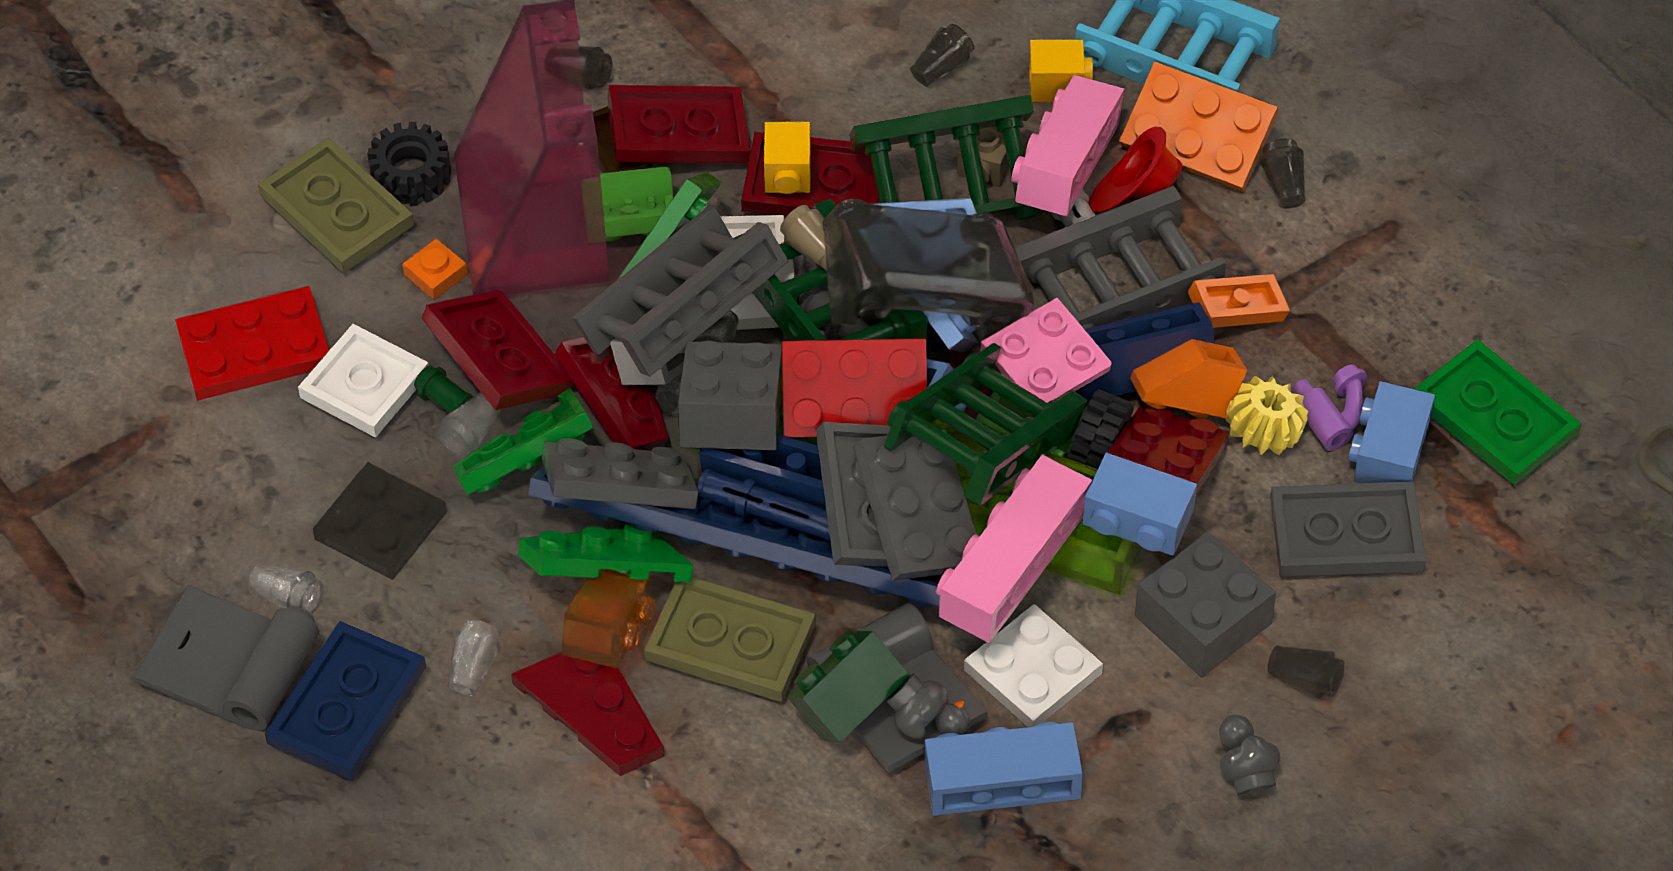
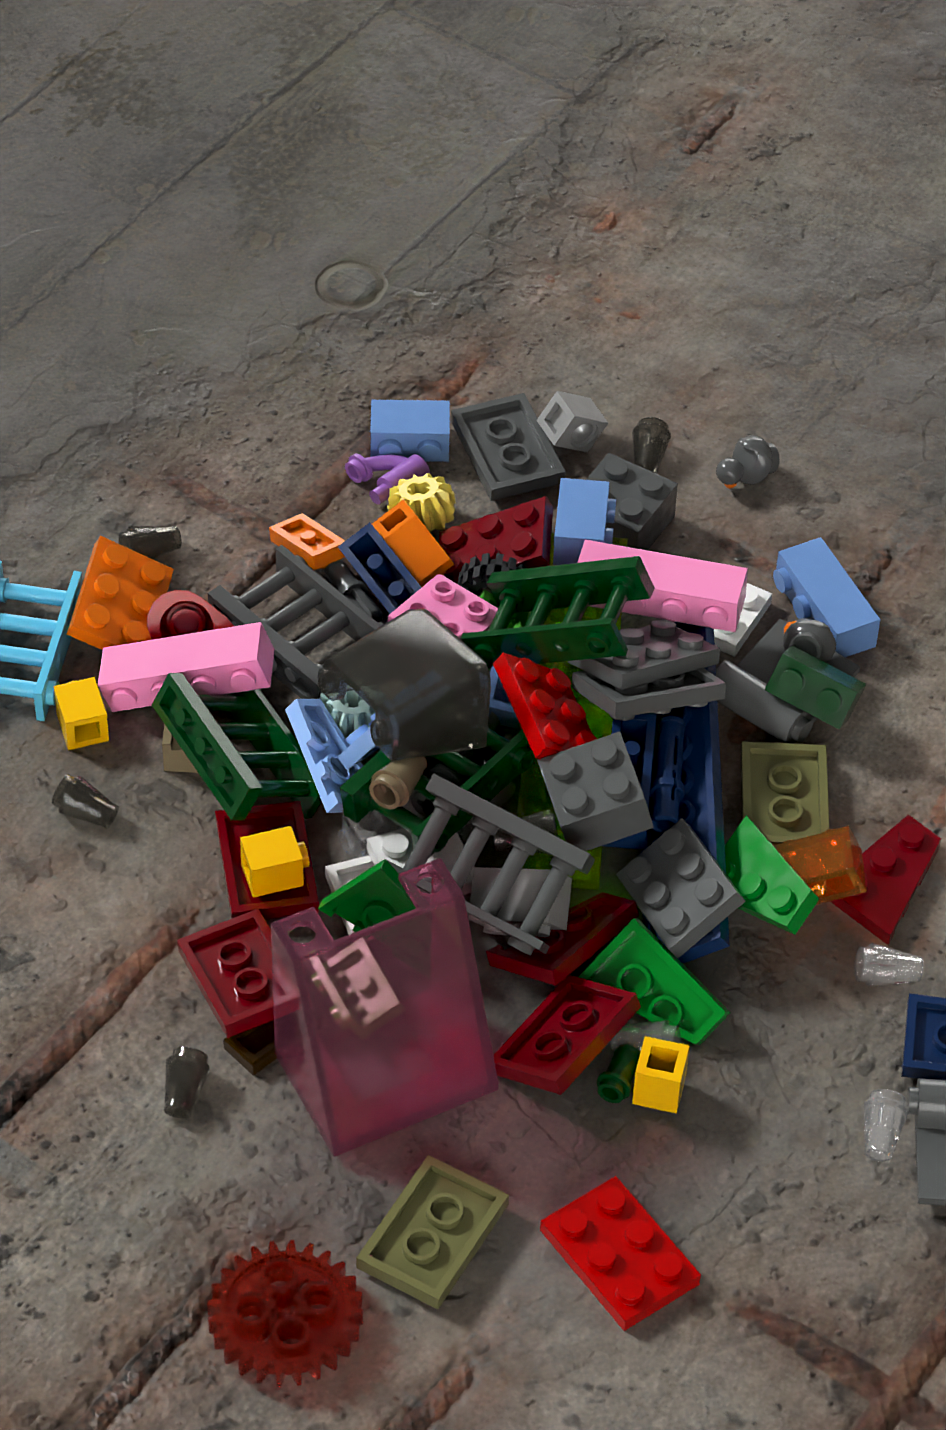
camera: 110 degrees left, 5 degrees down
white plate [298,324,429,438] -> none
clear smoke plate [313,462,447,580] -> none
black tyre [367,122,451,207] -> none
orange plate [402,239,468,300] -> none
green plate [1414,339,1581,485] -> none
none -> clear red gear [207,1240,363,1387]
none -> light grey brick [536,391,608,453]
none -> yellow brick [632,1036,690,1114]

